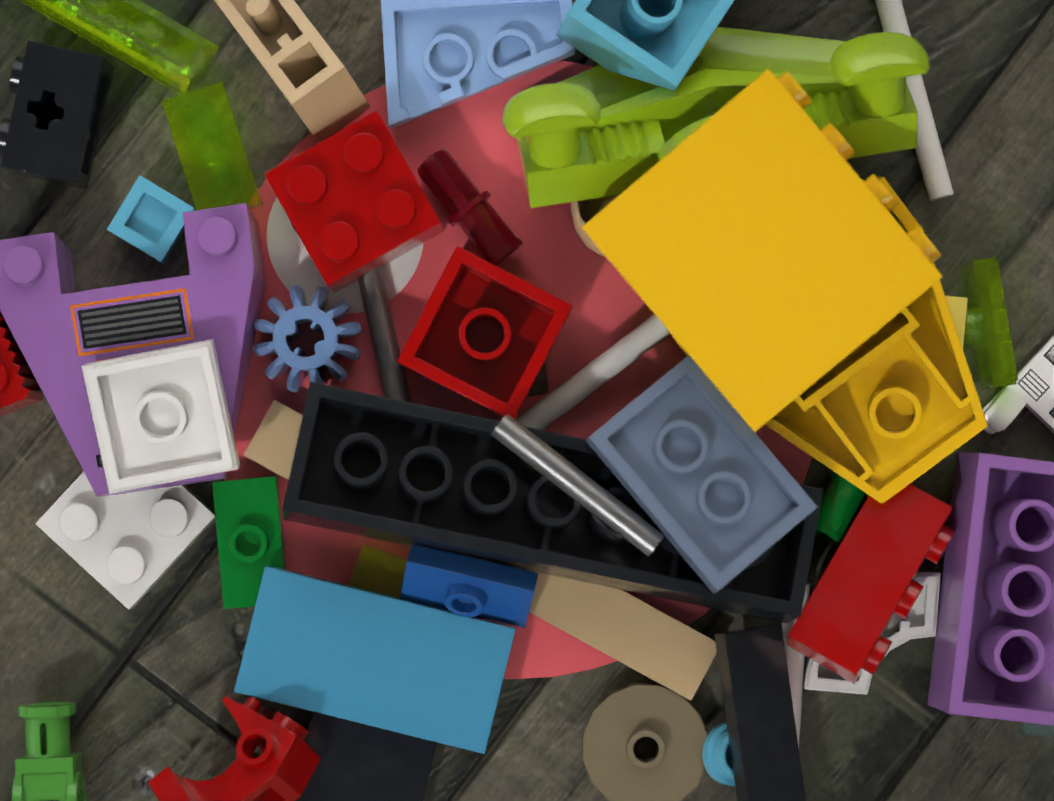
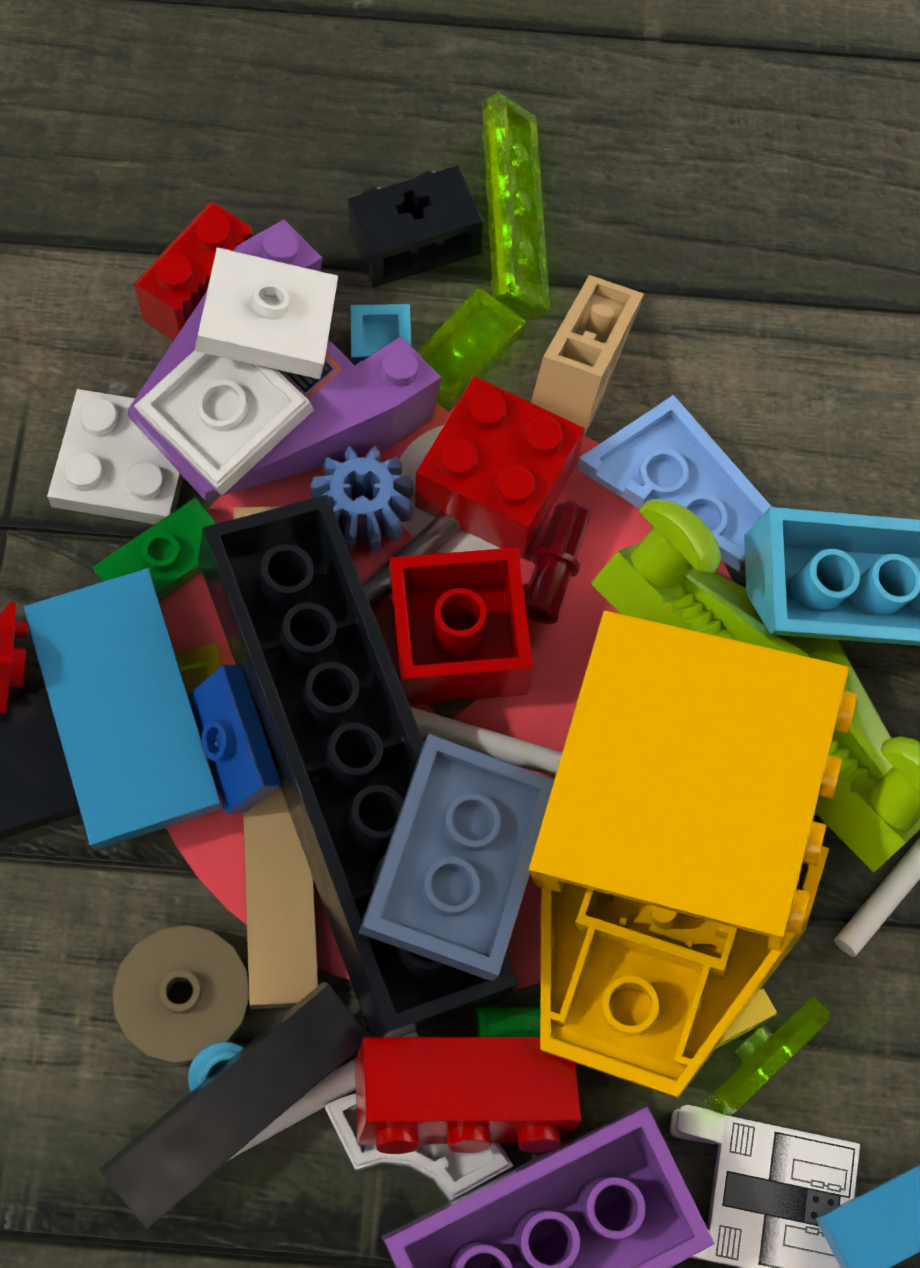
camera: 55 degrees right, 20 degrees down
flat silver bar [491,414,664,556] -> none
none -> white plate [195,247,338,379]

